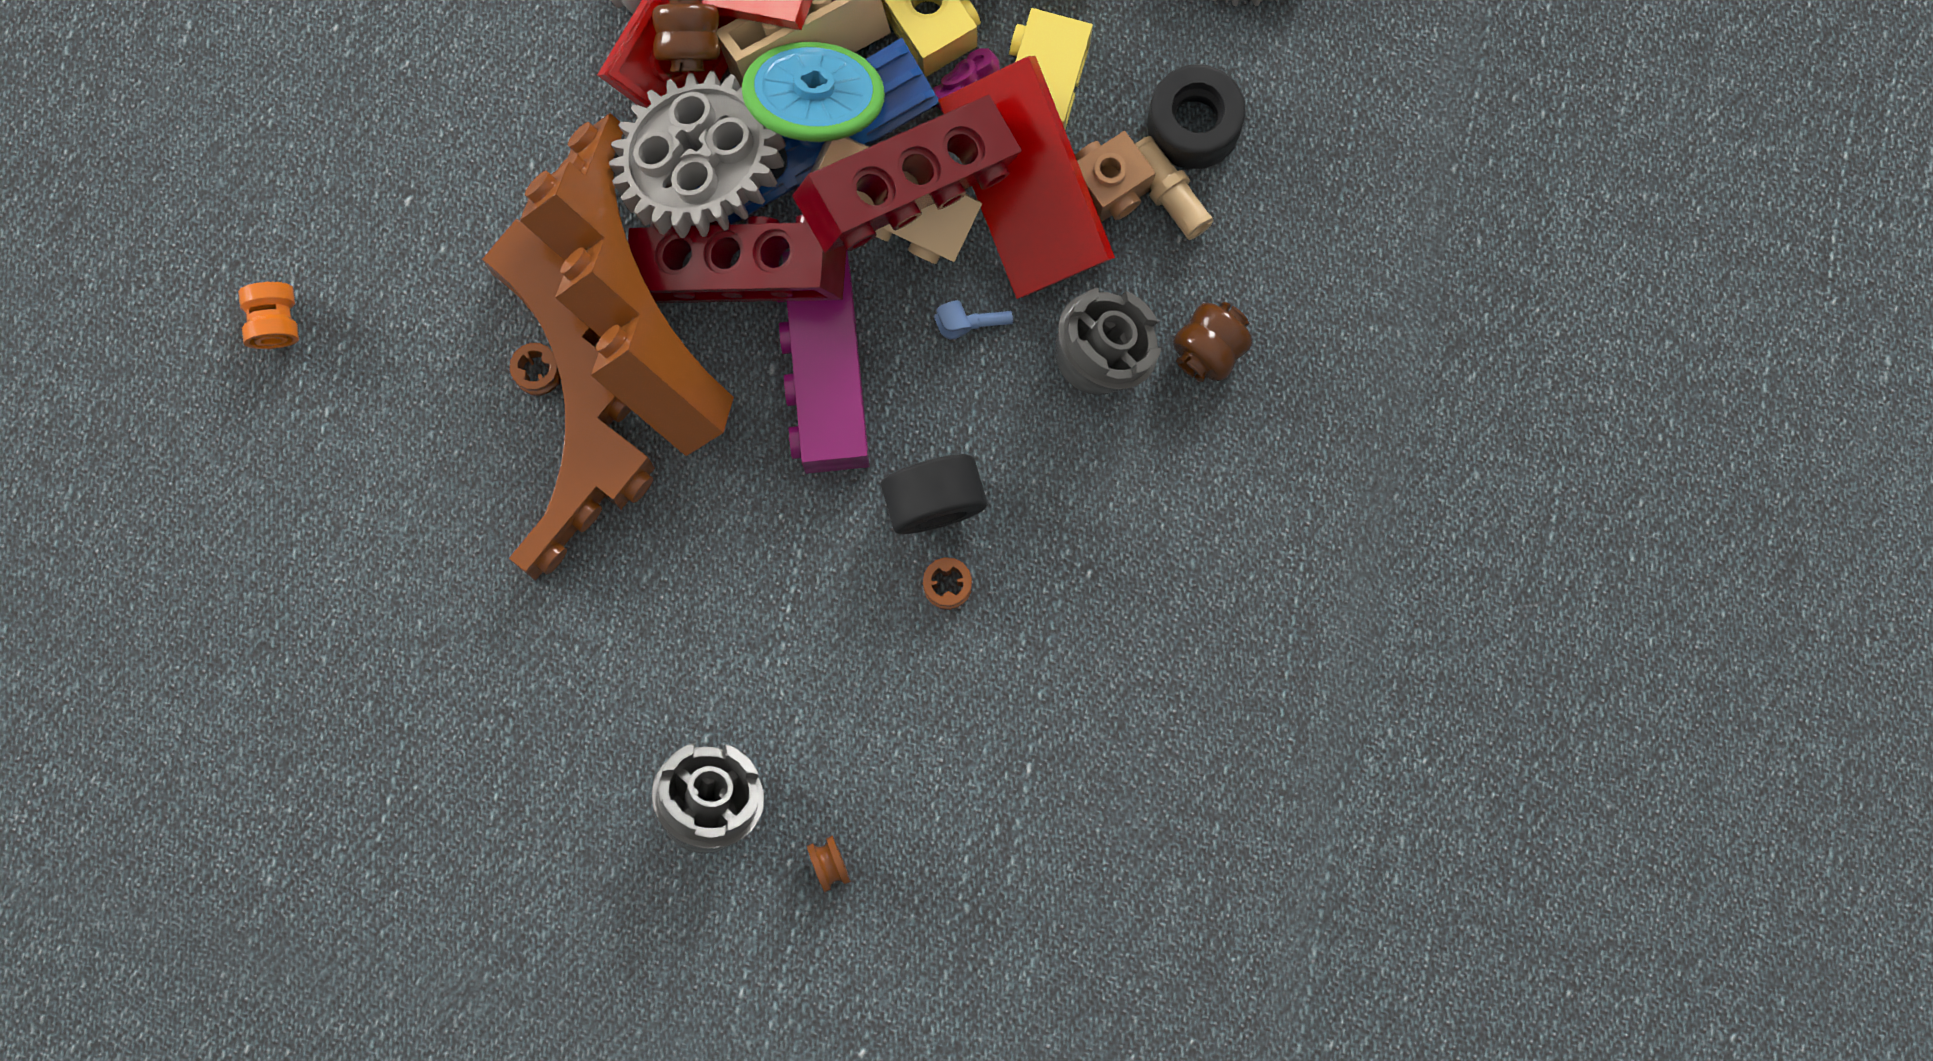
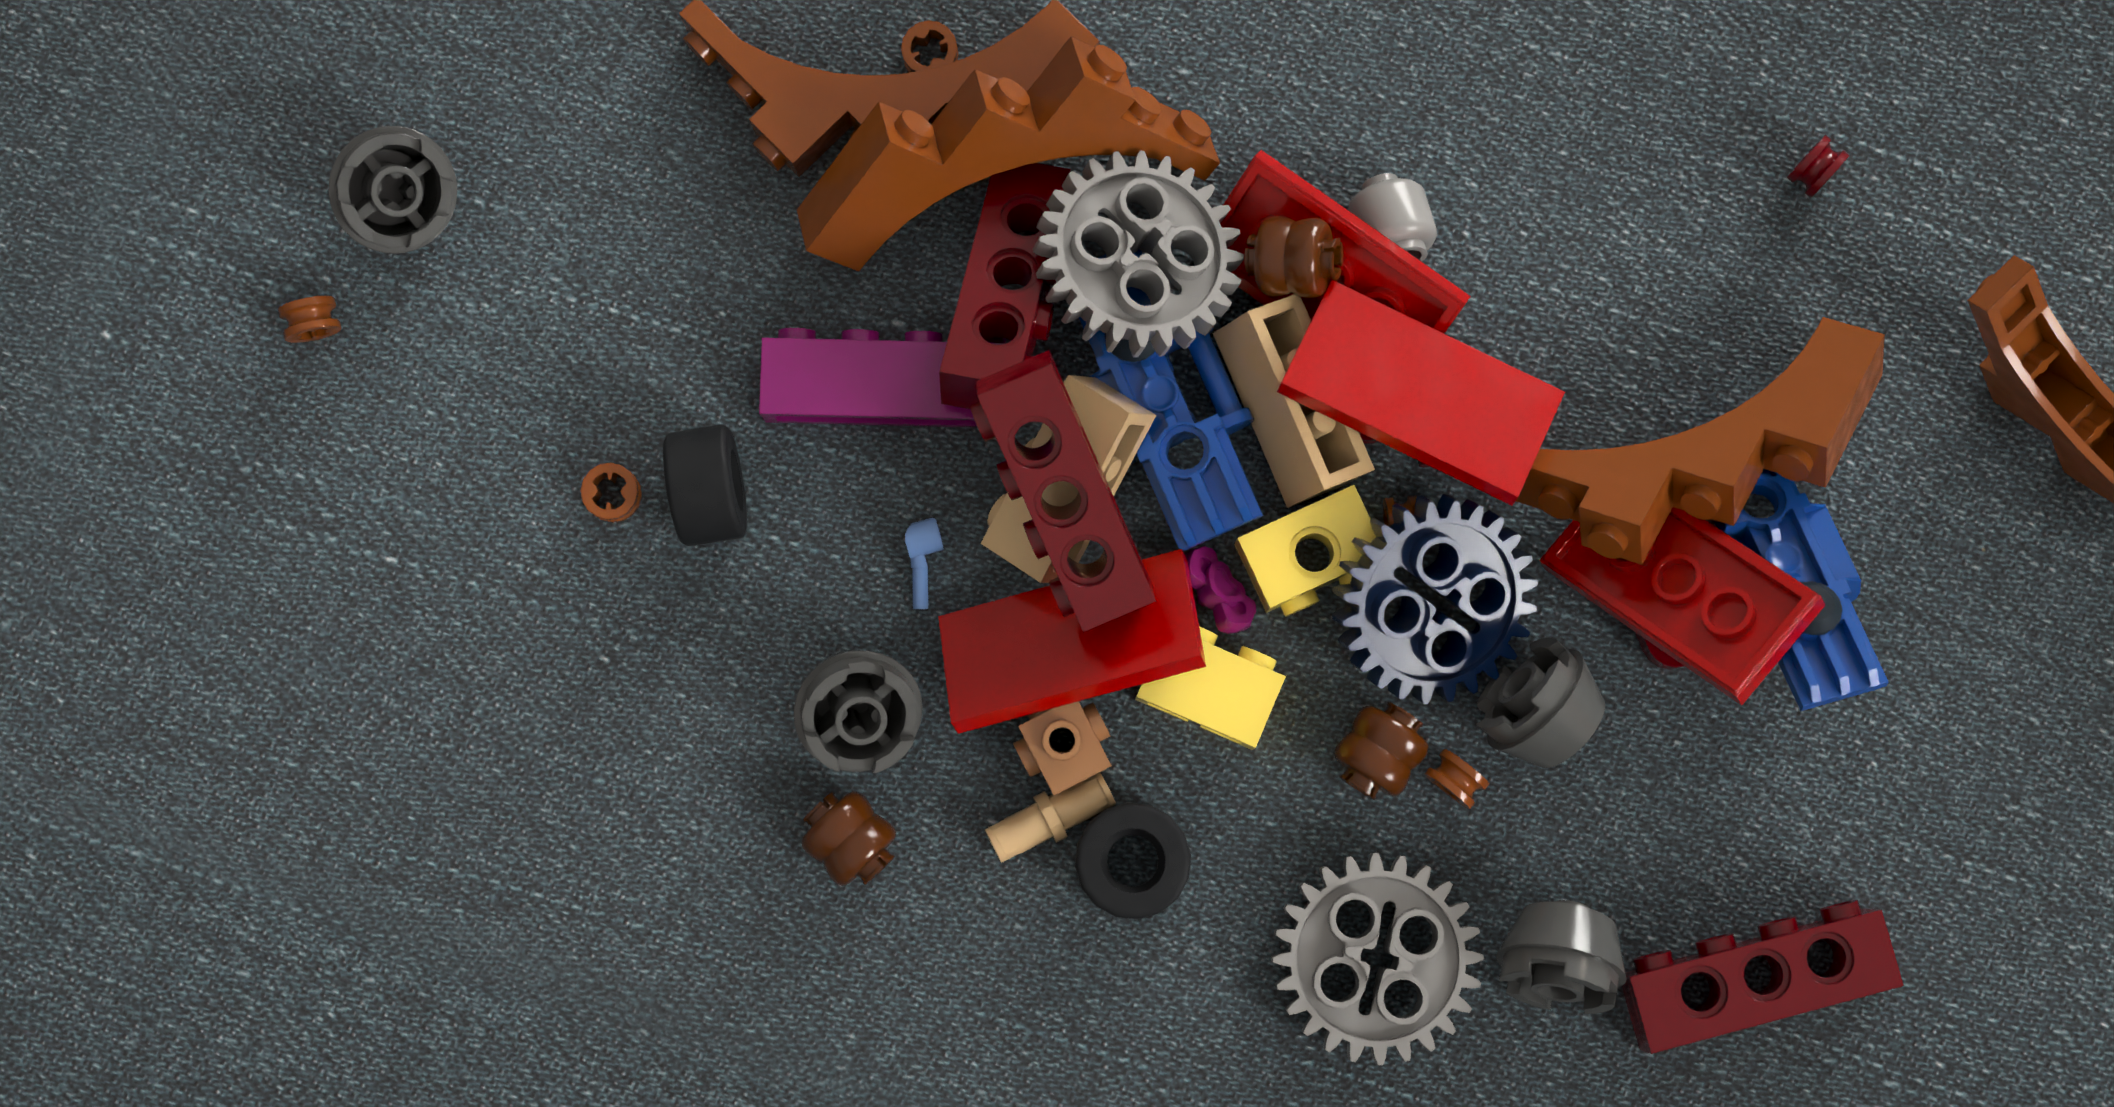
camera: 100 degrees right, 5 degrees up
dark azure wheel [742,42,885,142] -> none

